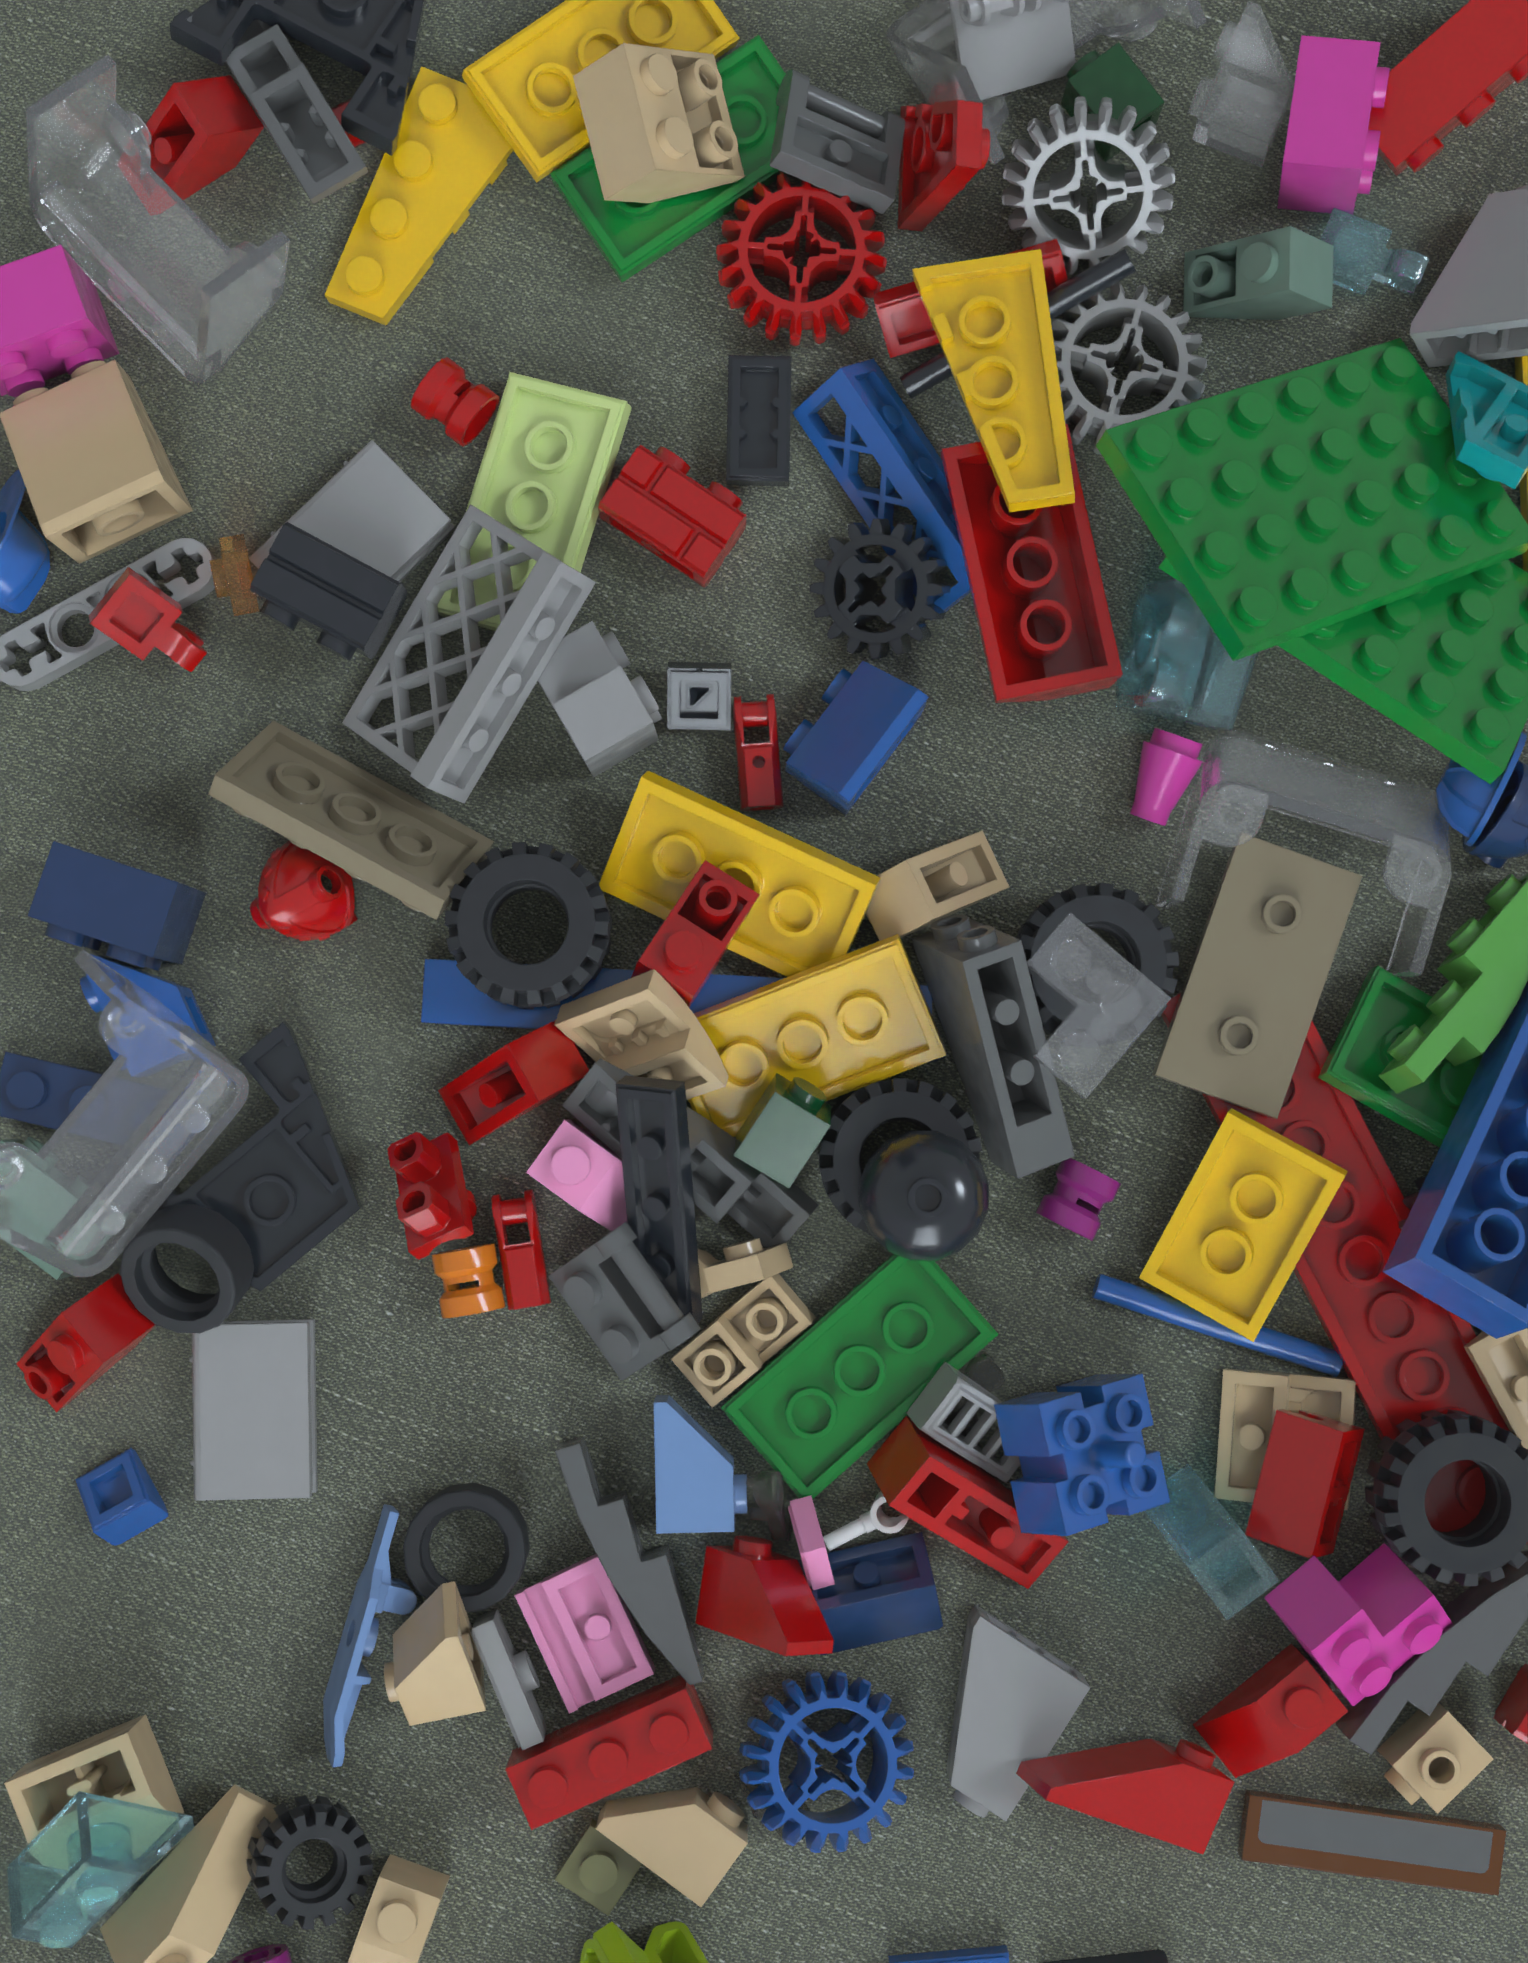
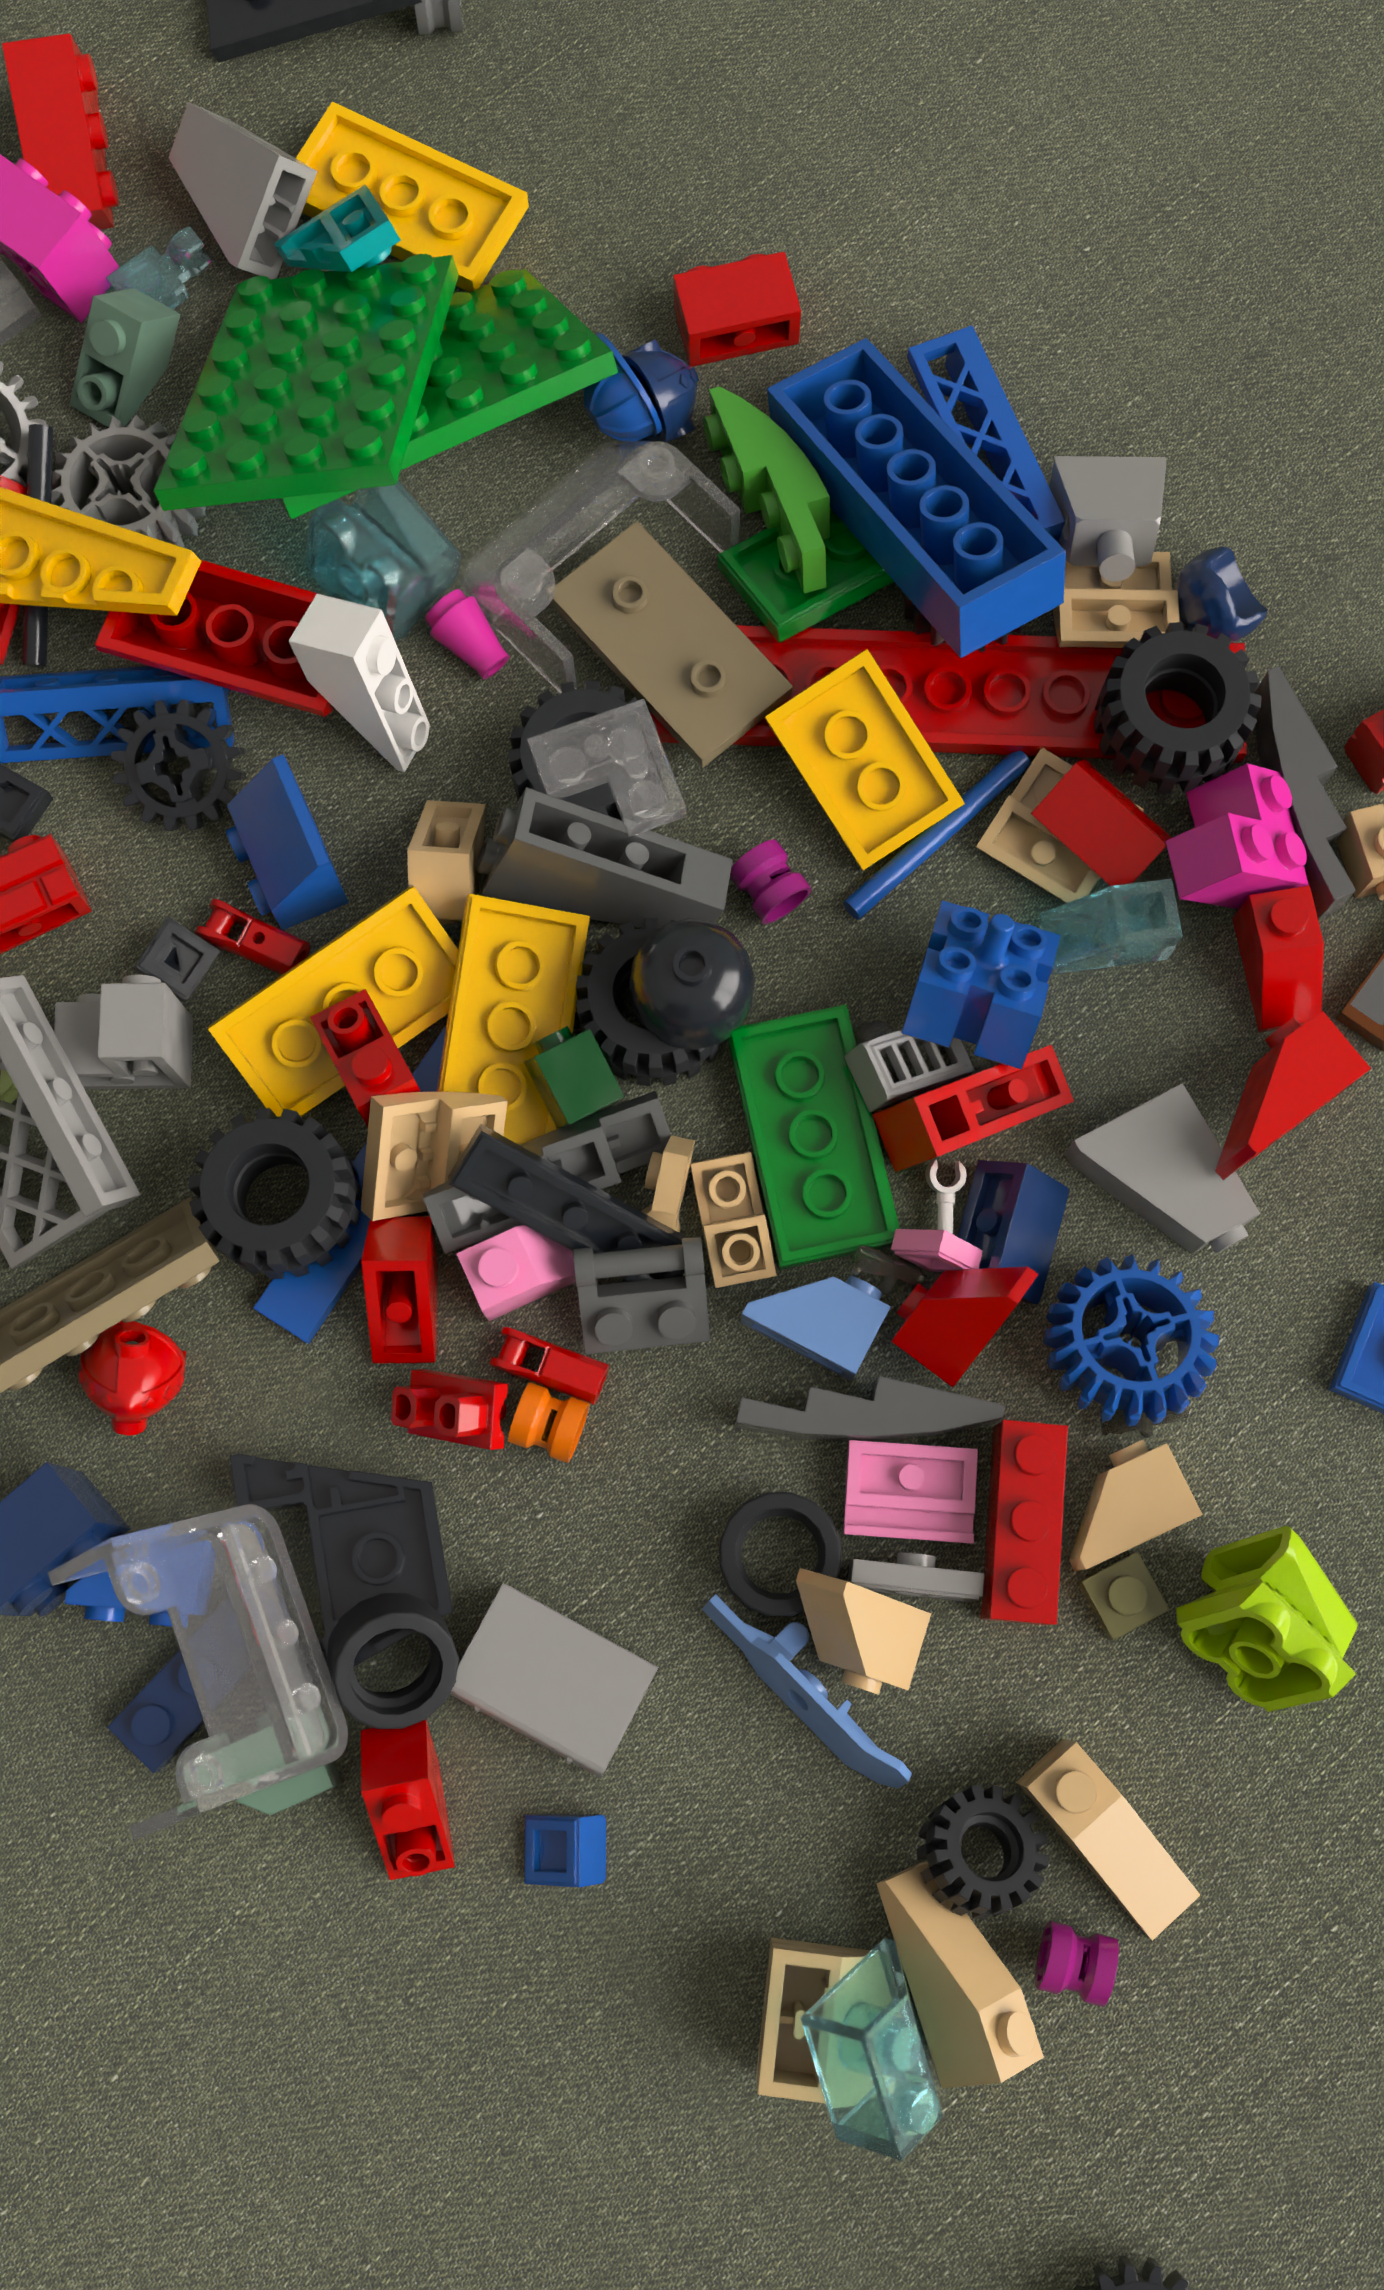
camera: 60 degrees left, 10 degrees down
none -> white slope [289,594,431,772]

